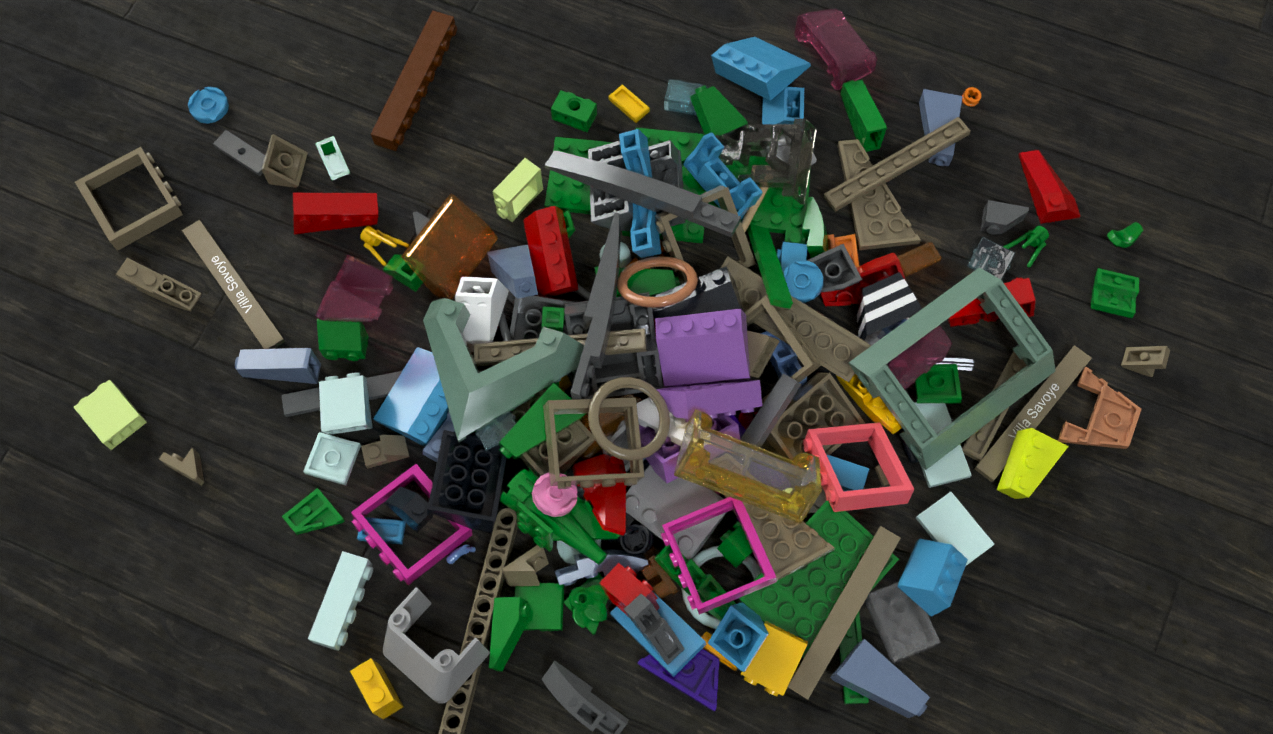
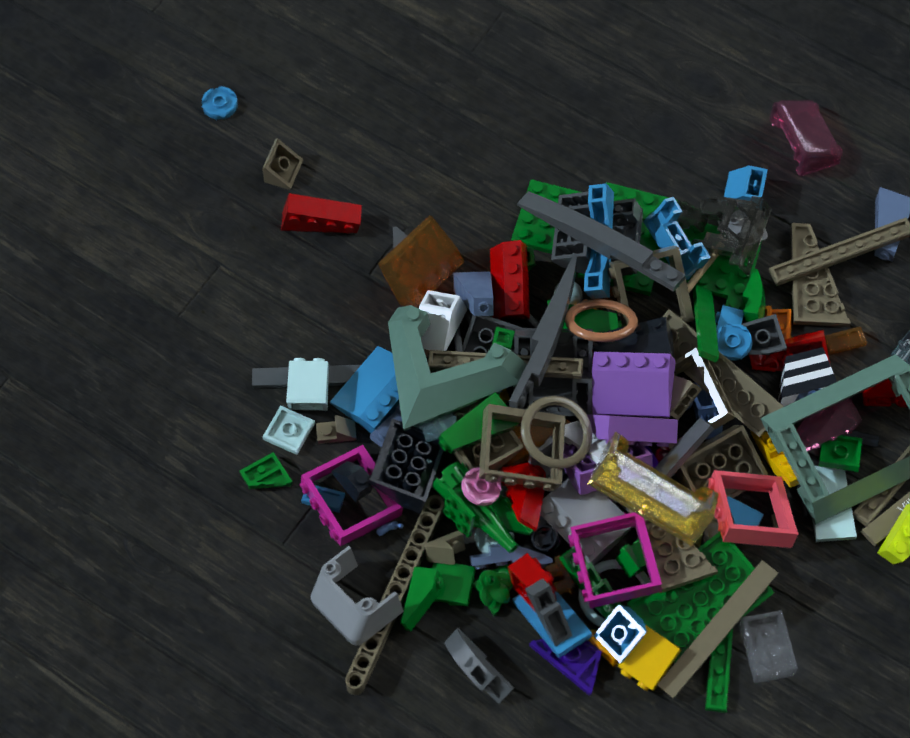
camera: 10 degrees right, 5 degrees down
yellowish green brick [74,380,147,450] -> none
dark tan window [75,147,183,251] -> none
dark tan slope [116,258,202,312] -> none
dark tan slope [159,448,204,486] -> none
dark tan tile [182,220,285,349] -> none
dark grey tile [213,130,265,177] -> none
slope [235,348,321,384] -> none
light aqua brick [308,551,373,651] -> none
slope [315,136,350,180] -> none
clear pink windscreen [315,255,394,322] -> none
green slope [317,317,368,361] -> none
yellow brick [350,658,404,719] -> none
yellow plant [360,226,409,266] -> none
reddish brown brick [371,10,457,151] -> none
green slope [382,254,428,292] -> none
yellowish green window [493,158,543,222] -> none
green brick [551,90,597,133] -> none
yellow tile [609,85,650,123] -> none
clear light blue brick [664,79,708,115] -> none
green slope [689,85,748,137] -> none
dark azure slope [711,37,811,101] -> none
sand blue slope [830,639,930,718] -> none
green slope [840,80,887,152] -> none
dark azure slope [897,539,968,616] -> none
light aqua tile [916,492,994,566] -> none

